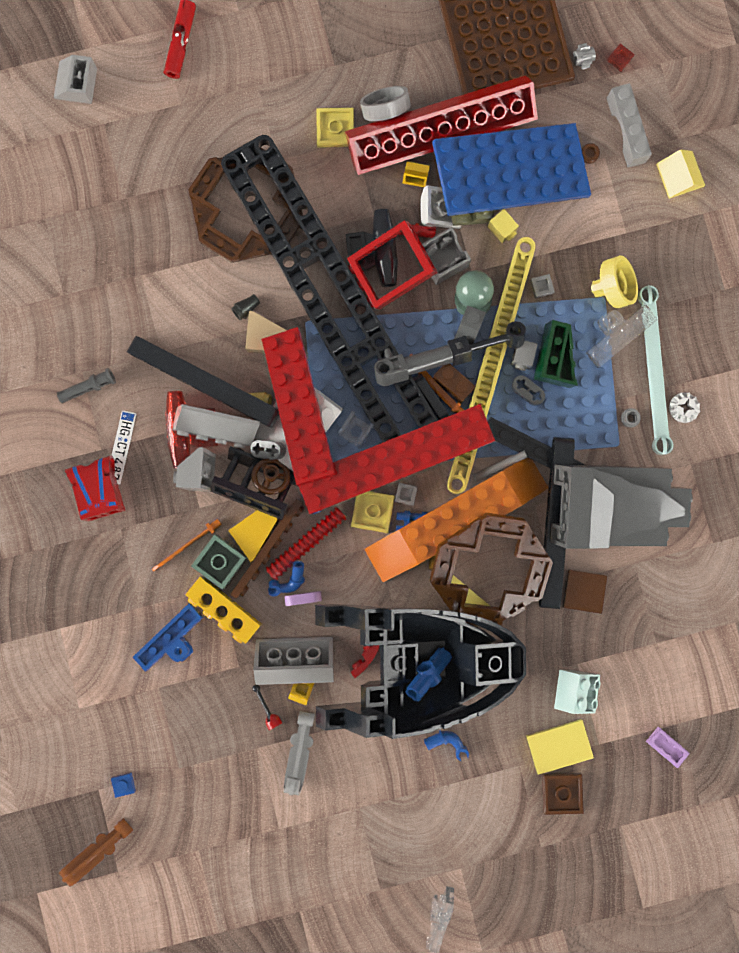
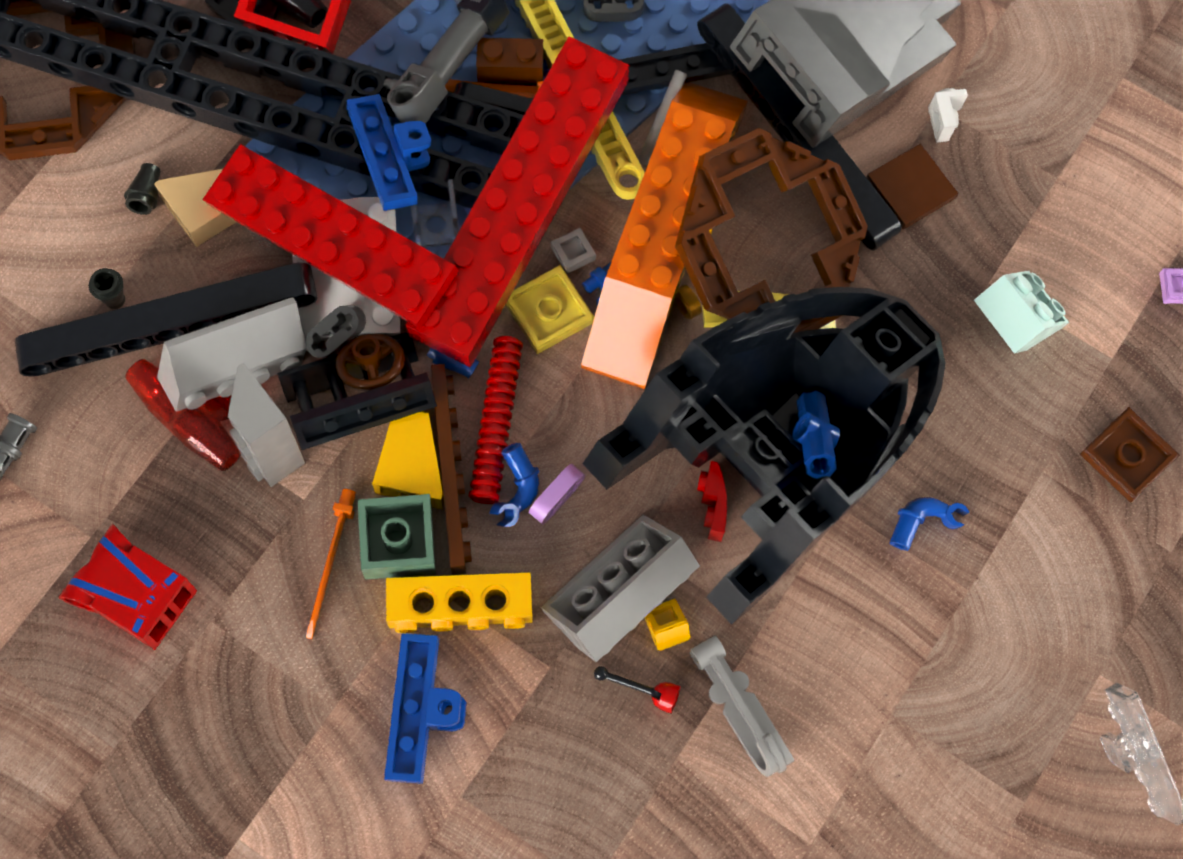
camera: 45 degrees left, 15 degrees down
white sticker [112,411,136,484] -> none
light yellow tile [526,719,594,775] -> none
none -> pearl dark grey cone [88,268,125,309]
none -> blue plate [347,94,431,211]
none -> white bracket [928,88,968,143]

